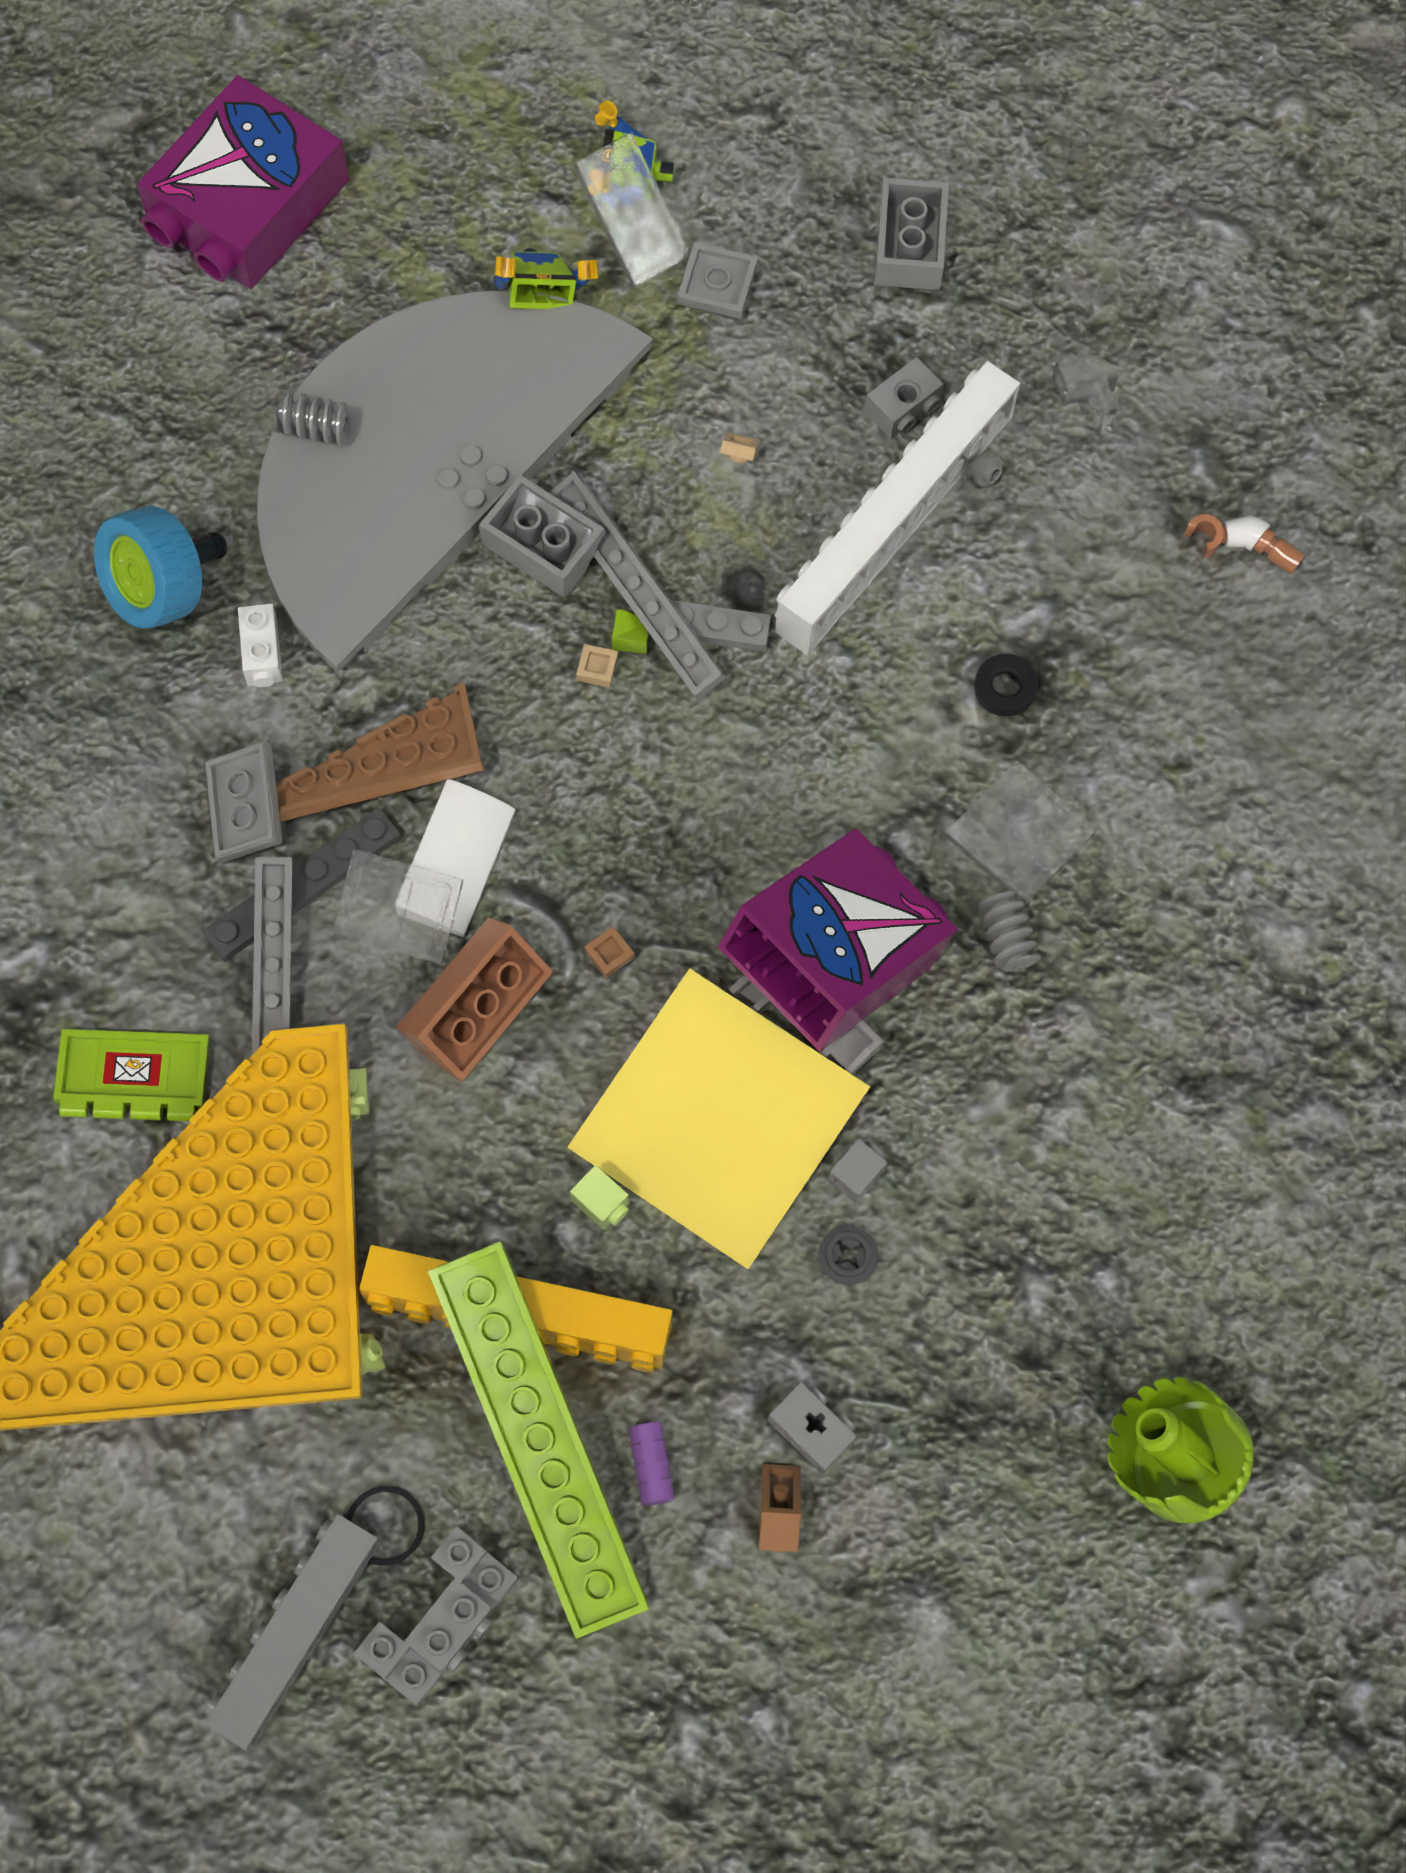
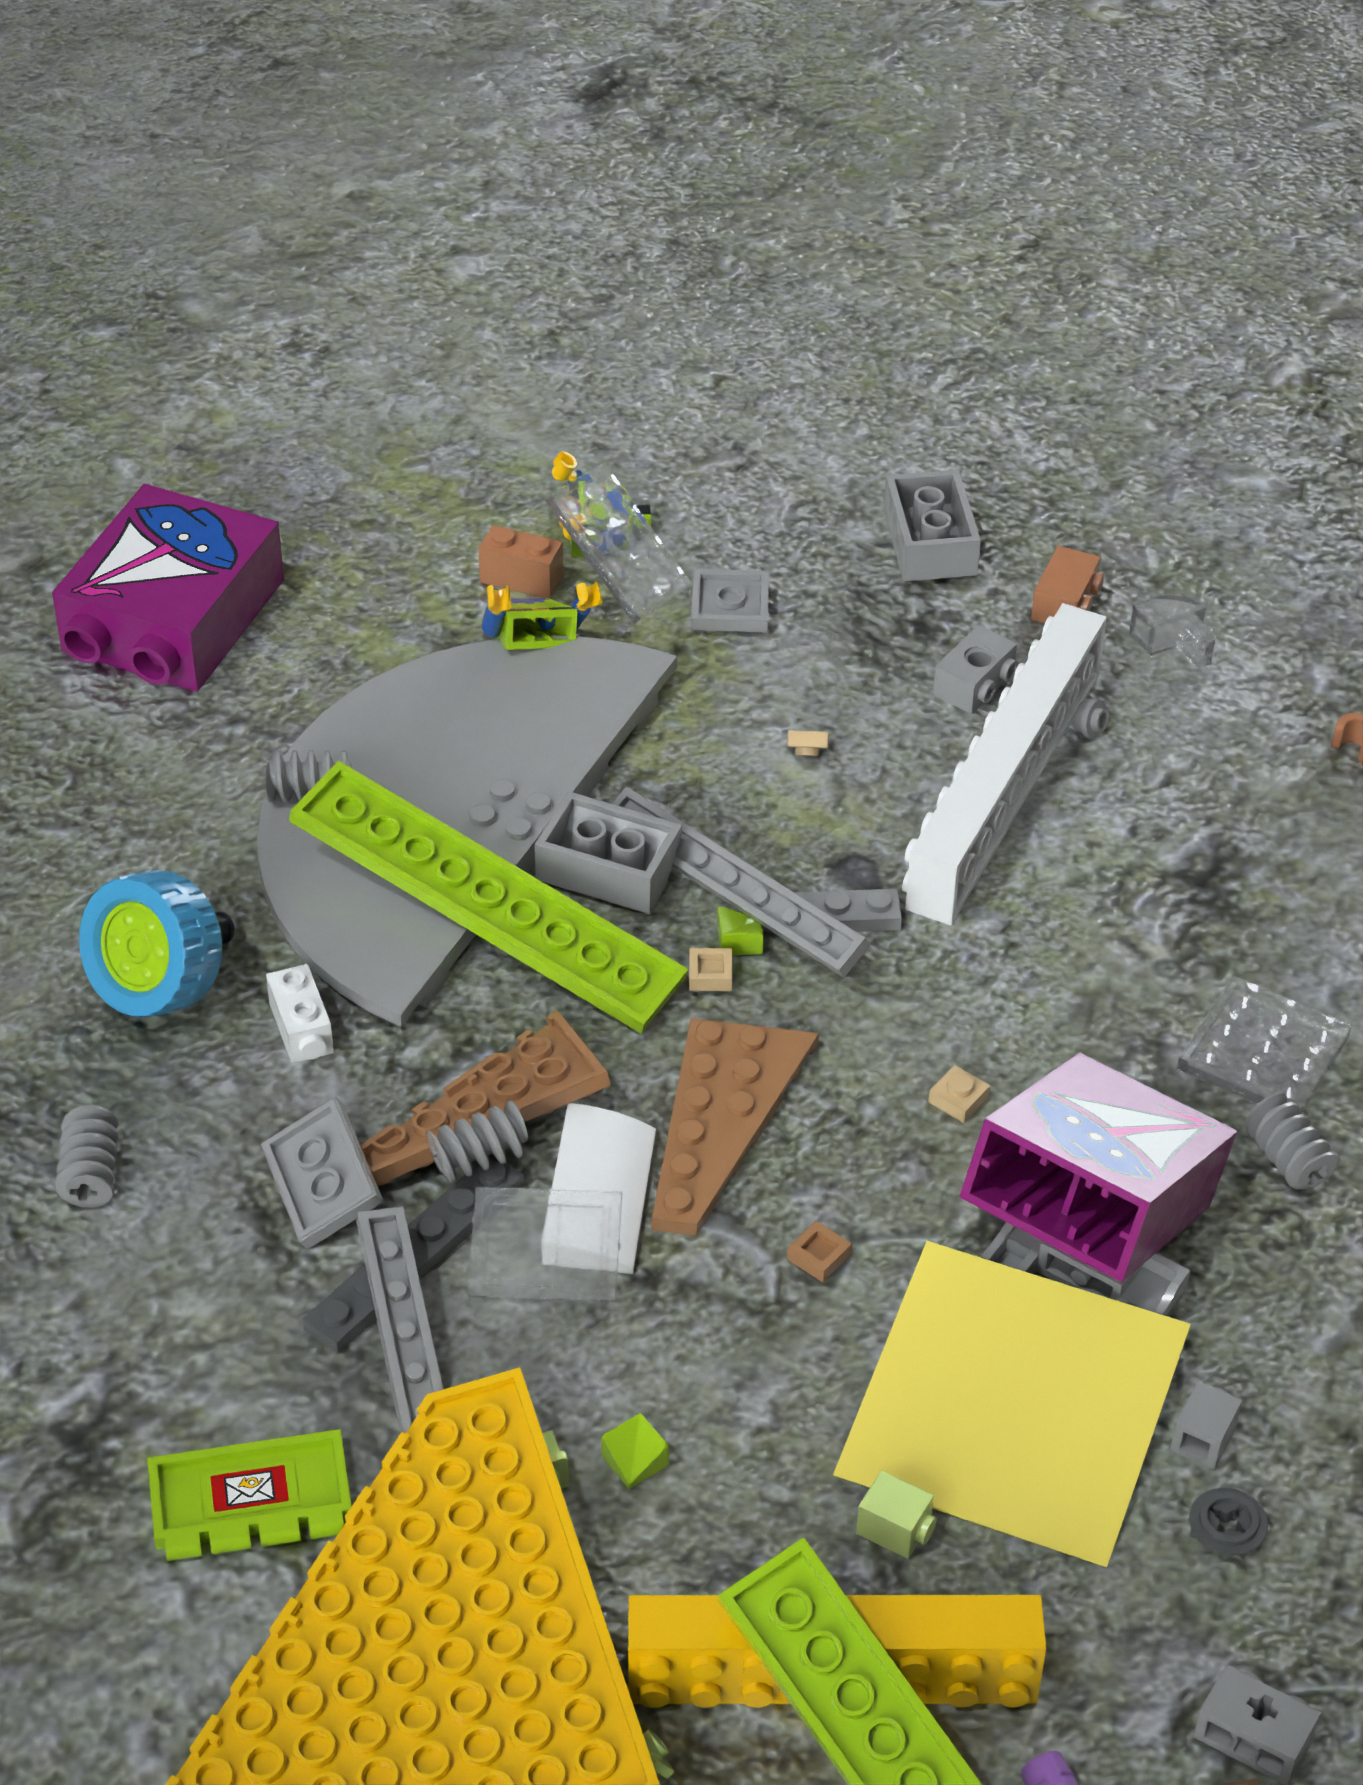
camera: 10 degrees left, 25 degrees down
nougat slope [396,918,553,1082] -> none
black tyre [974,654,1038,717] -> none
none -> light grey piece [55,1105,119,1208]
none -> lime plate [289,760,689,1034]
none -> light grey piece [426,1100,528,1183]
none -> nougat brick [479,525,564,599]
none -> lime slope [601,1413,669,1489]
none -> medium nougat wing [652,1018,819,1236]
none -> tan plate [928,1065,990,1123]
none -> nougat brick [1031,545,1104,623]

